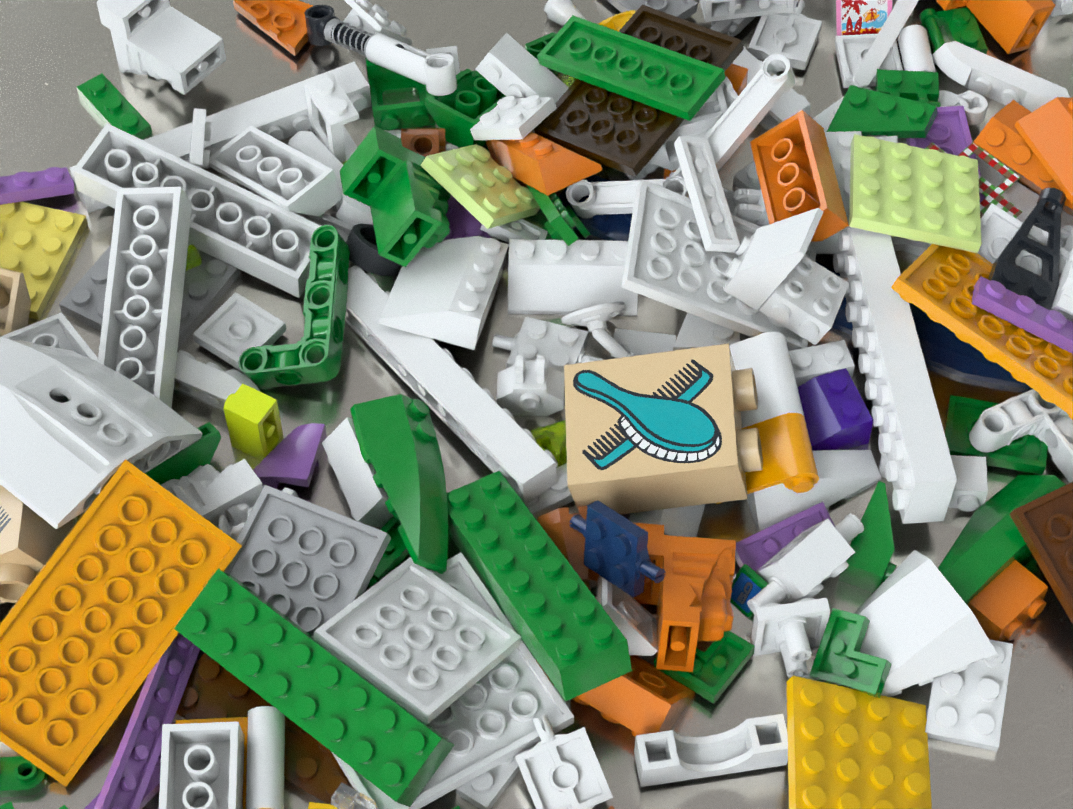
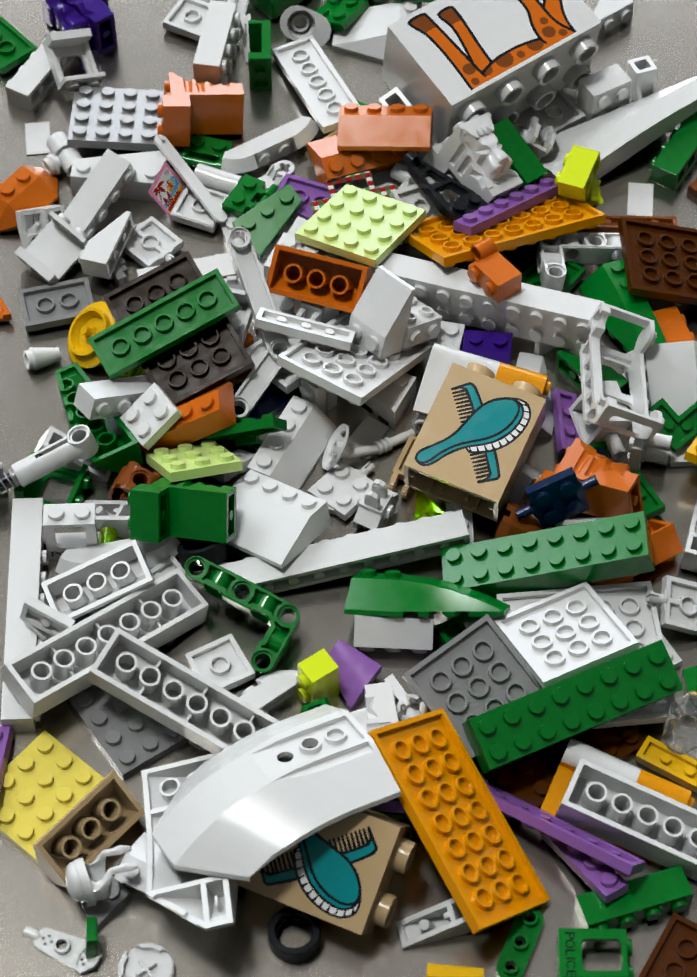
camera: 65 degrees left, 0 degrees up
none -> orange hinge [467,237,522,303]
none -> white windscreen [579,302,665,441]

